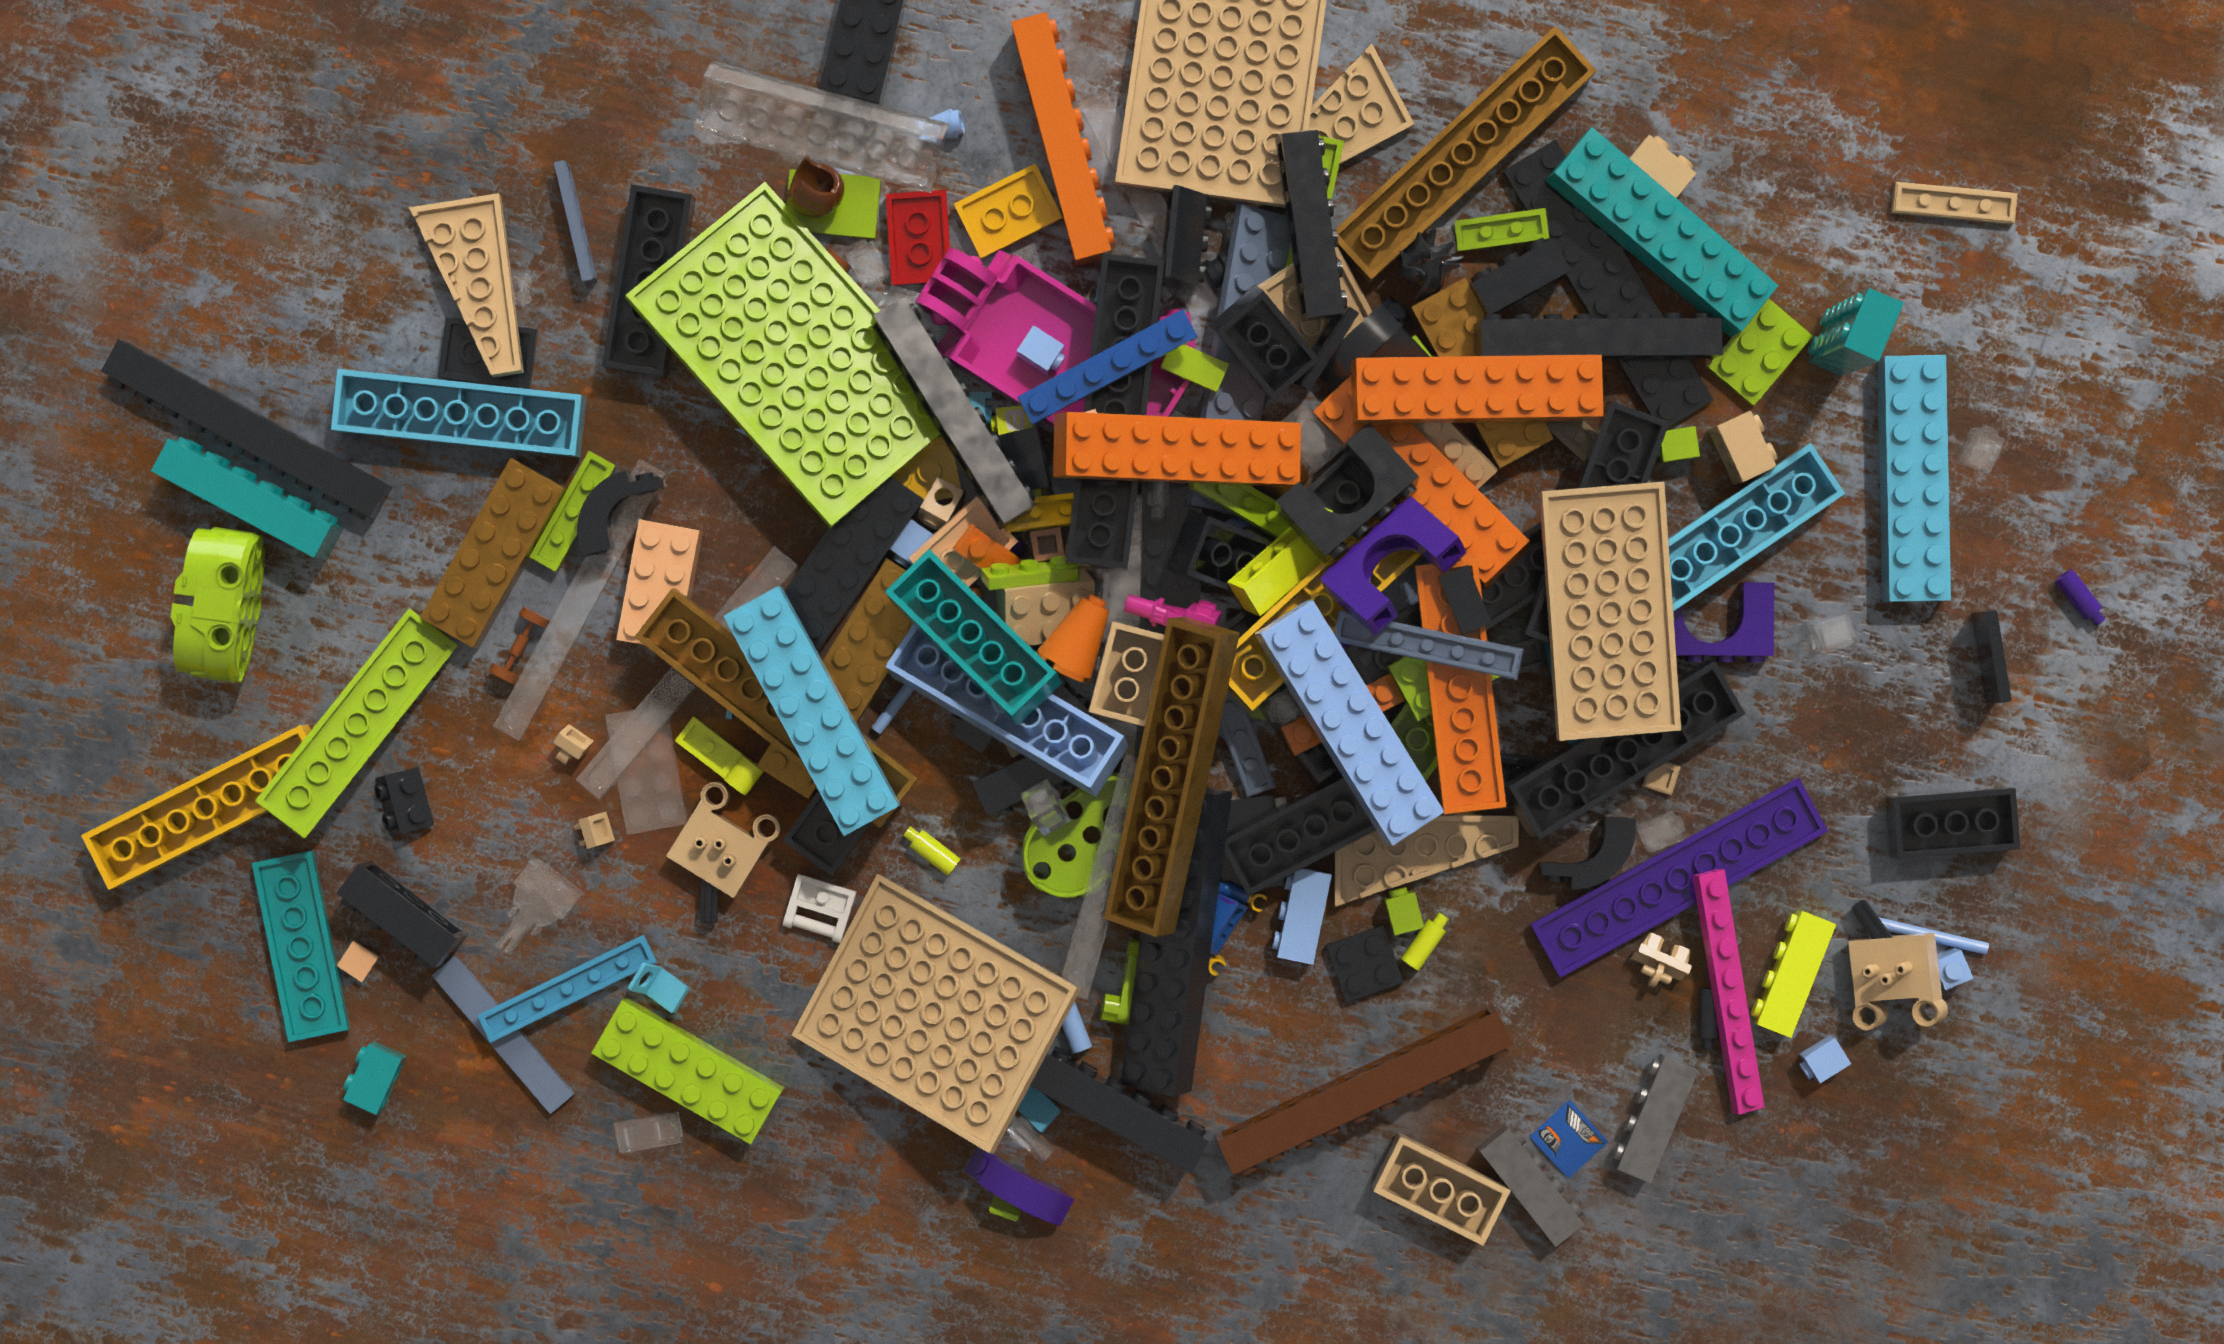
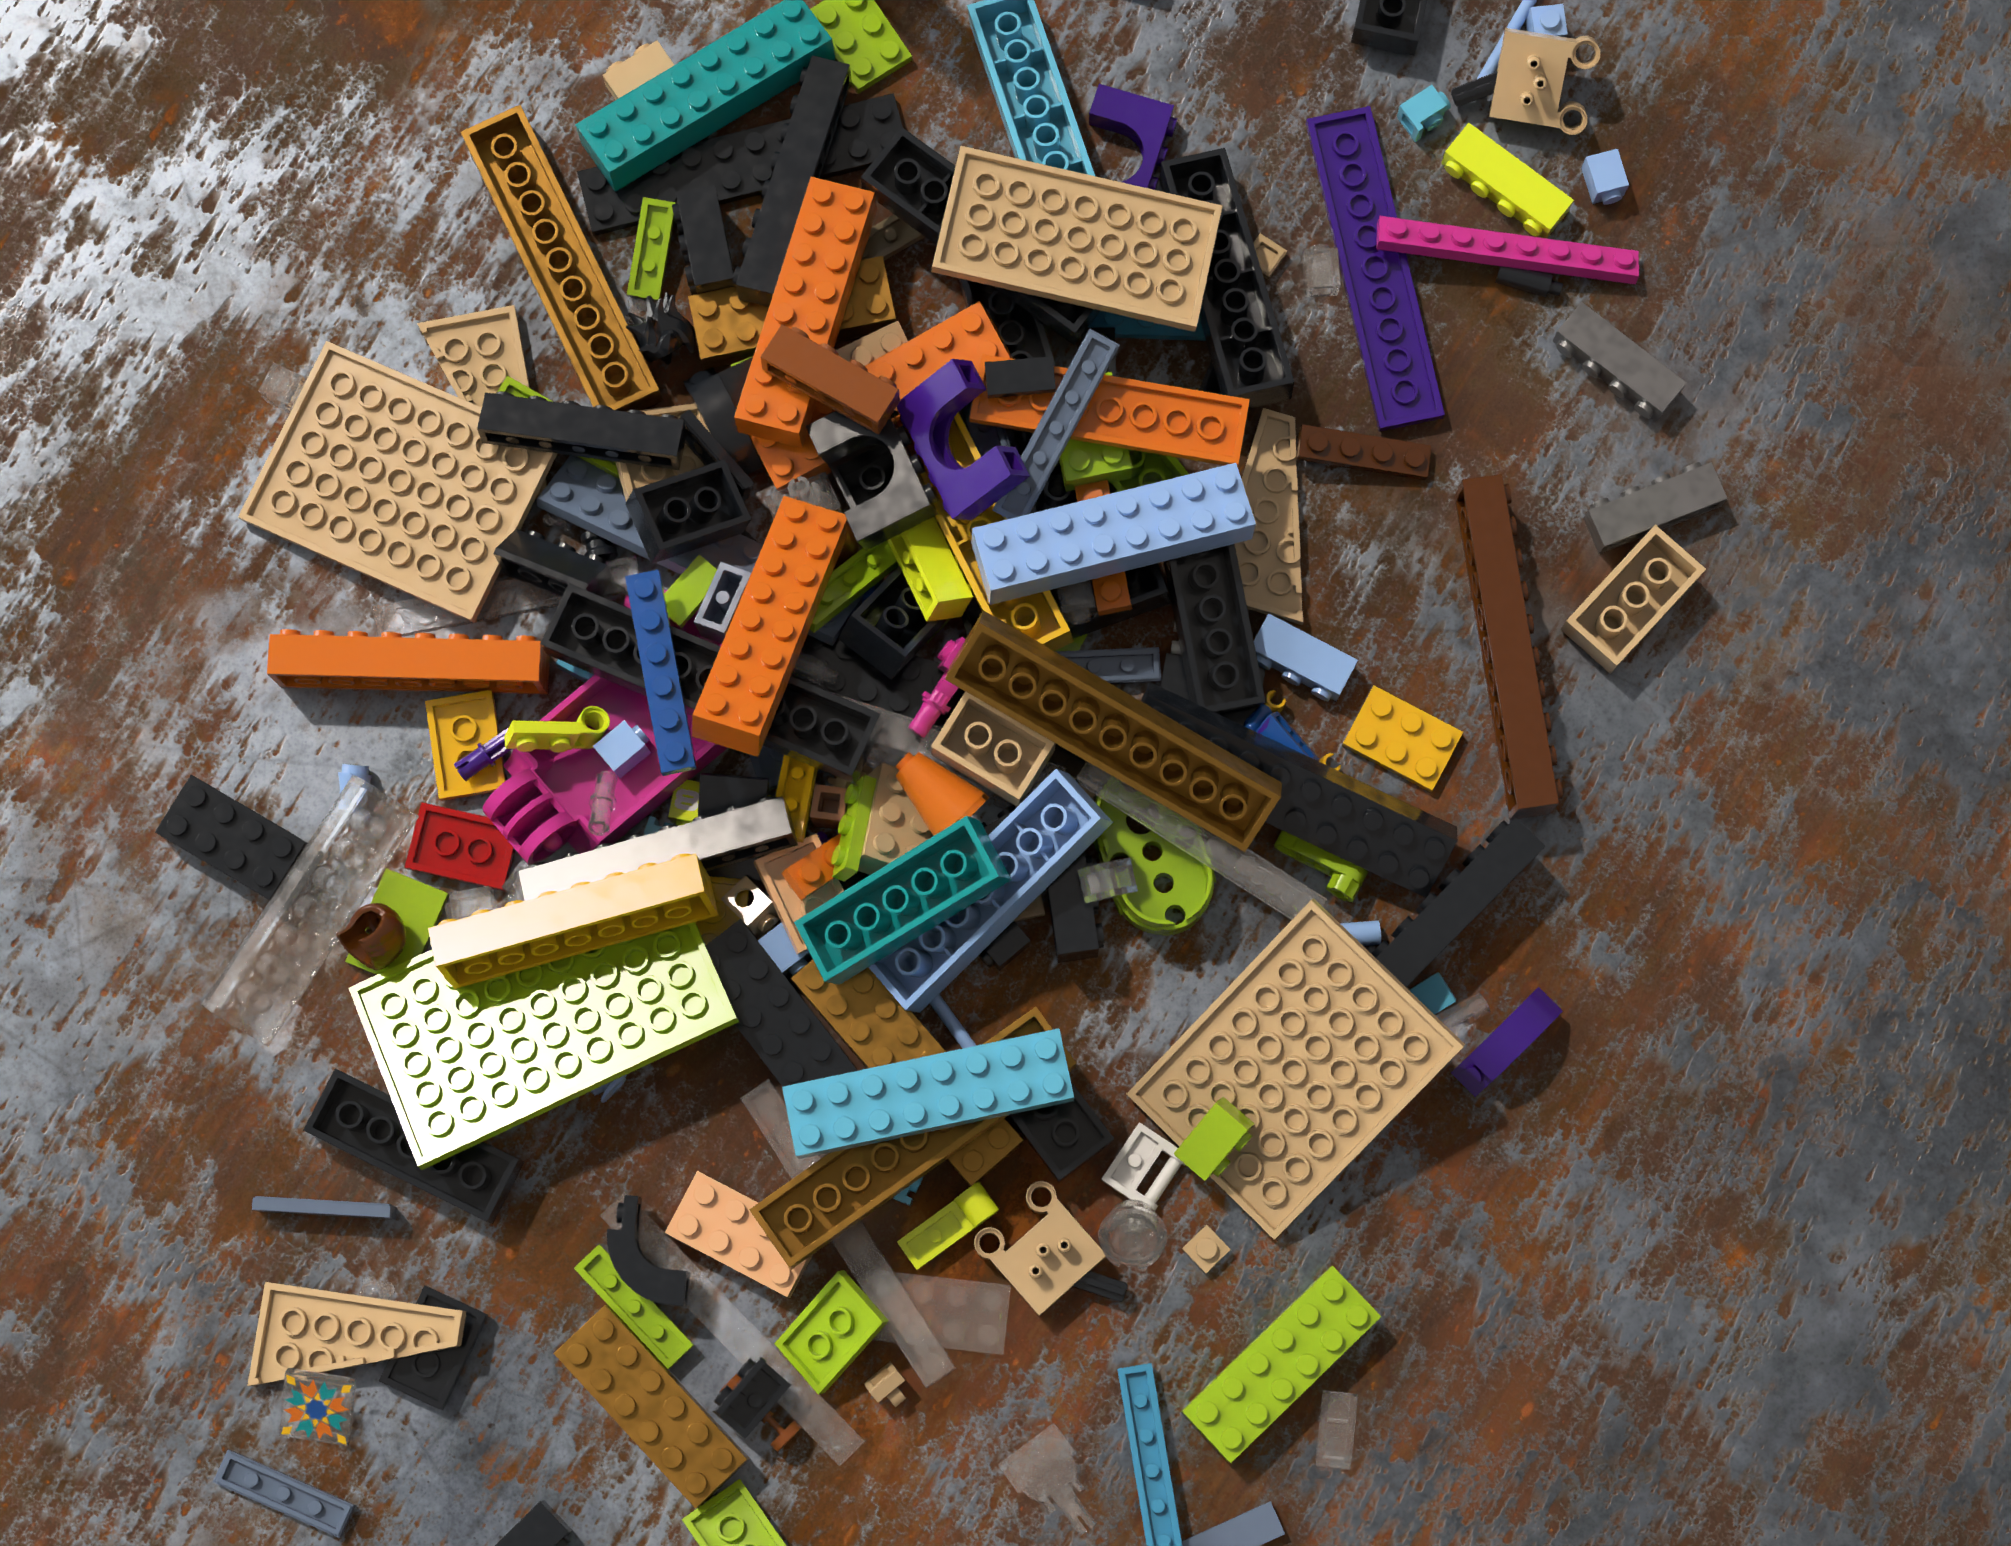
camera: 70 degrees left, 10 degrees down
medium azure brick [331,369,587,458] -> none
tan tile [574,812,615,849] -> none
medium azure bracket [628,963,690,1013] -> none
neon yellow cylinder [903,826,961,876] -> none
lime slope [989,1194,1021,1221] -> none
black plate [1326,924,1404,1003] -> none
lime brick [1383,887,1424,935] -> none
neon yellow cylinder [1400,912,1449,971] -> none
blue sticker [1530,1100,1608,1178] -> none
black arch [1538,816,1636,889] -> none
tan hips [1630,933,1692,988] -> none
lime brick [1657,426,1700,463] -> none
tan brick [1708,411,1778,485] -> none
clear brick [1807,614,1858,654] -> none
none -> sand blue tile [213,1449,356,1538]
none -> tile [280,1368,357,1446]
none -> brick [428,854,719,989]
none -> dark purple axle [454,728,512,781]
none -> neon yellow plate [504,706,610,752]
none -> clear pin [588,771,618,836]
none -> sand blue brick [694,562,752,643]
none -> black bracket [712,1357,791,1439]
none -> dark orange brick [760,324,900,435]
none -> lime plate [774,1270,889,1395]
none -> clear cone [1098,1200,1168,1269]
none -> lime brick [1174,1097,1255,1181]
none -> tan plate [1182,1225,1231,1274]
none -> reddish brown plate [1296,424,1431,480]
none -> yellow plate [1342,685,1463,792]
none -> medium azure brick [1397,85,1451,142]

